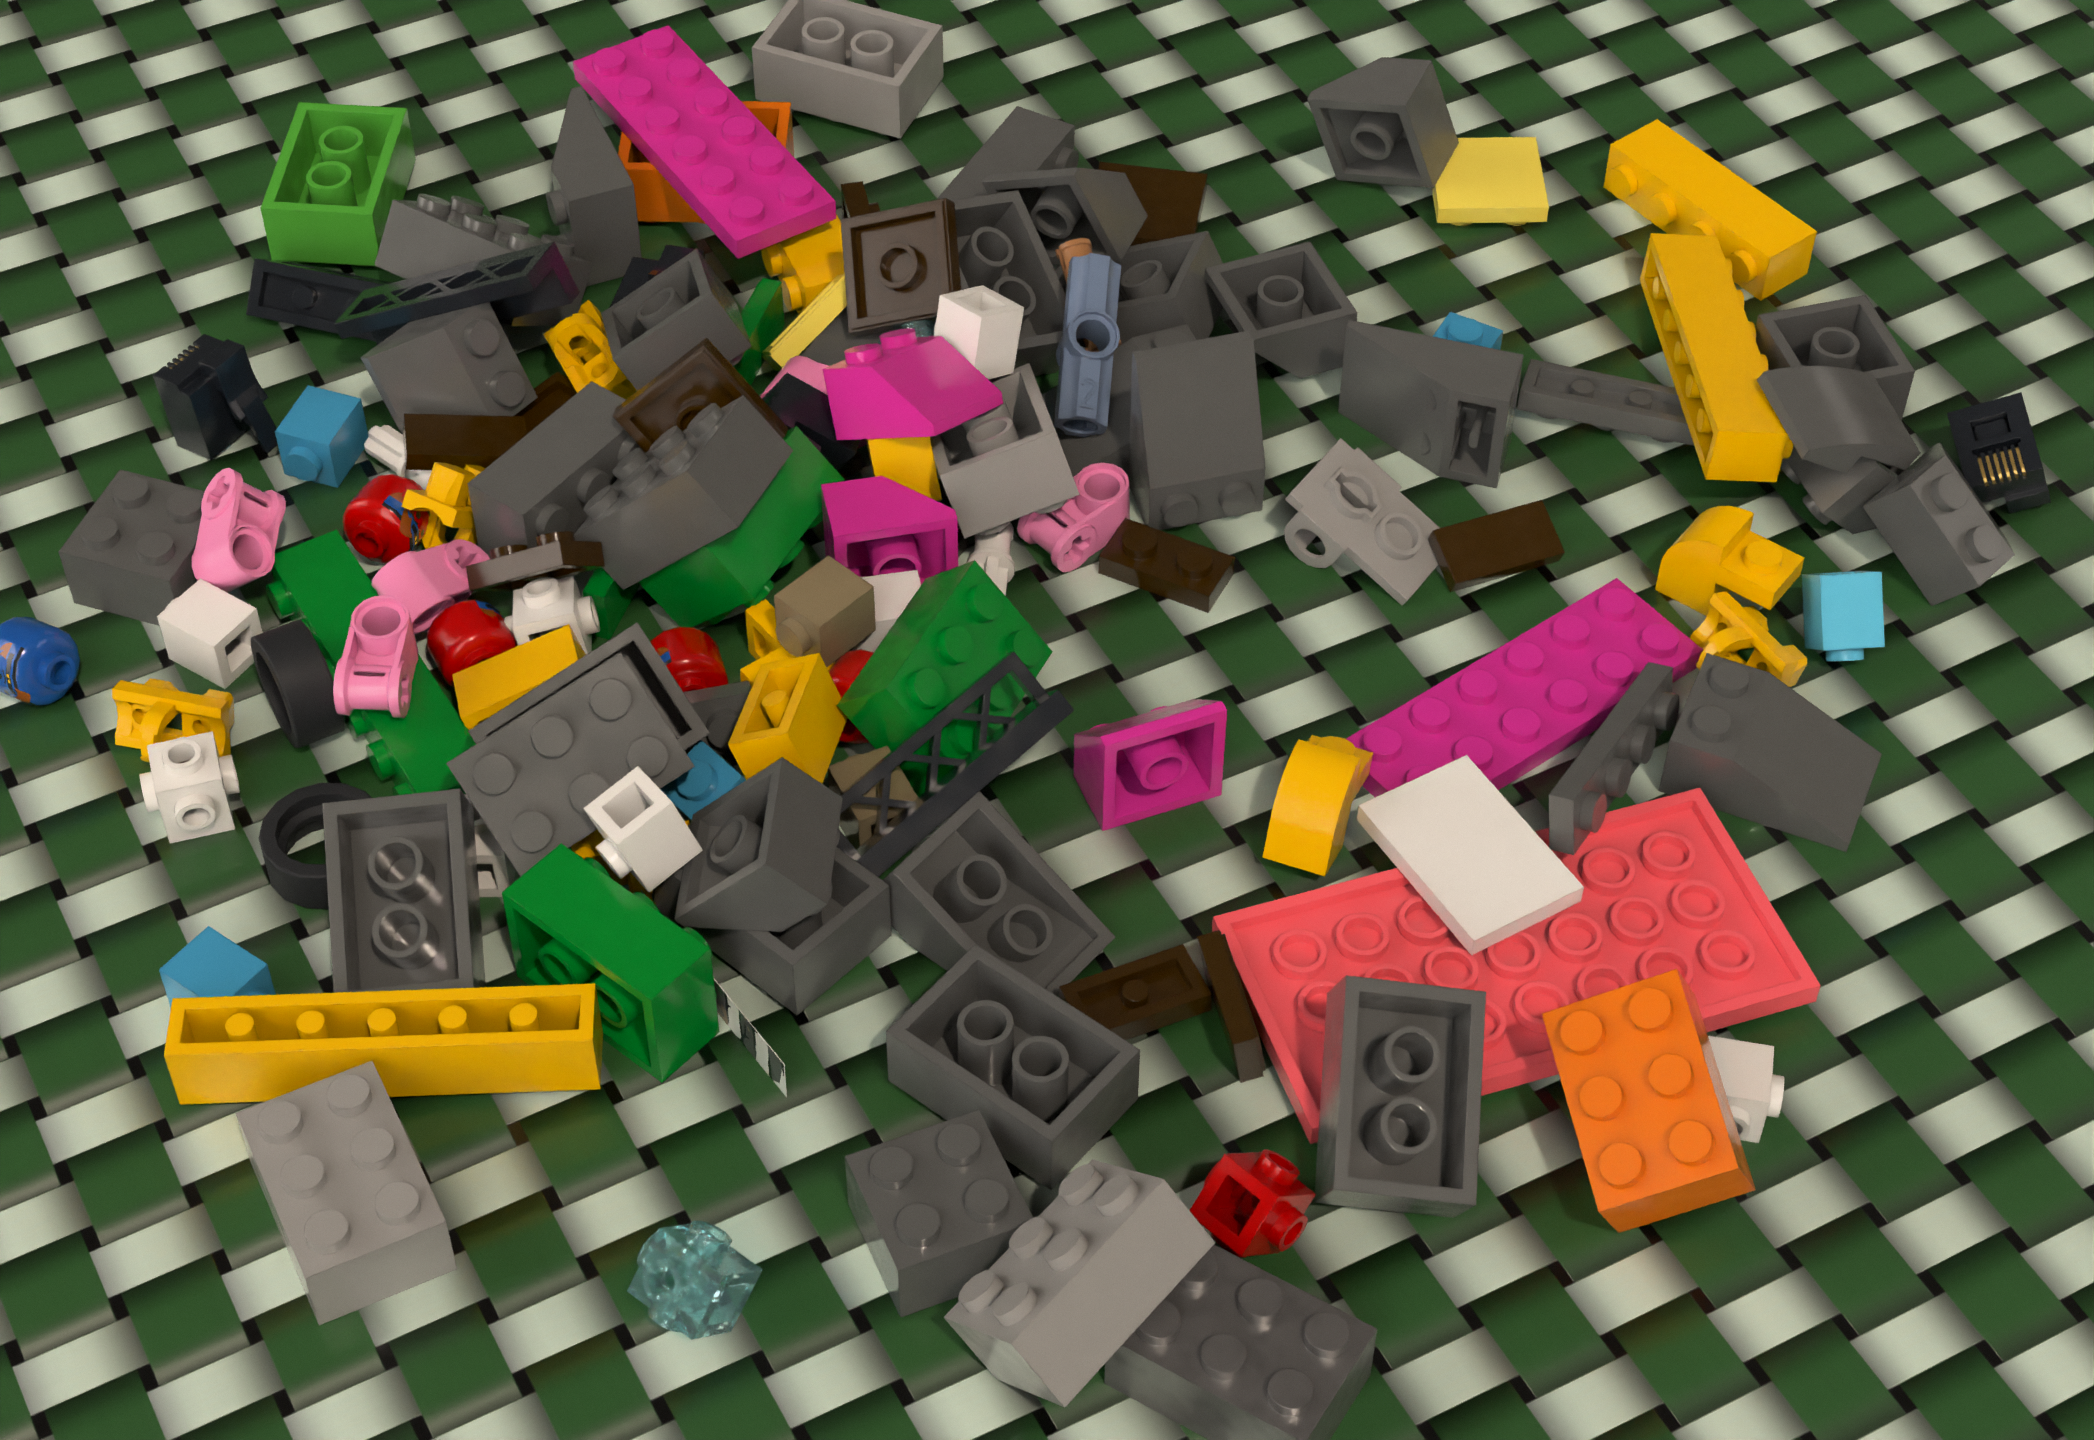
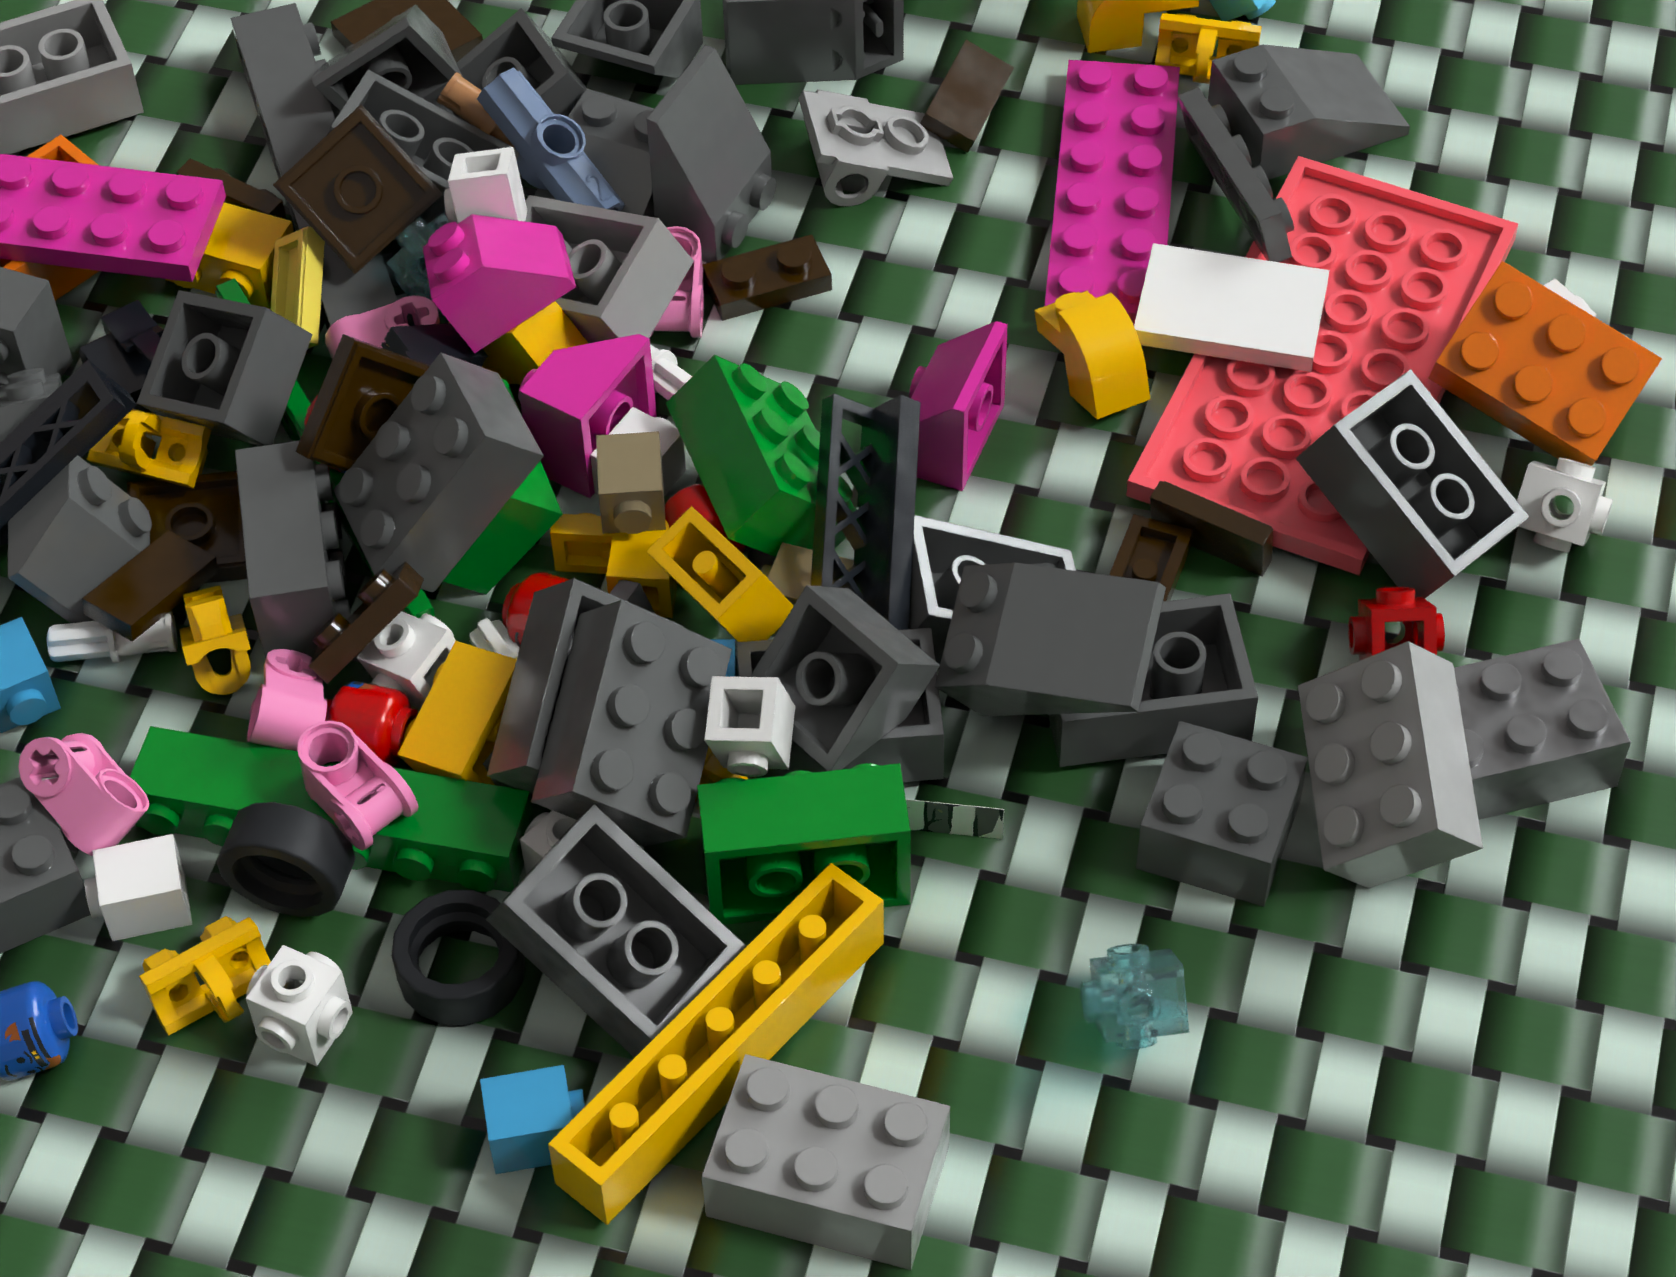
camera: 45 degrees left, 5 degrees up
red head [343,474,430,564] -> none
none -> dark grey slope [935,562,1166,716]
none -> white brick [1517,457,1613,552]

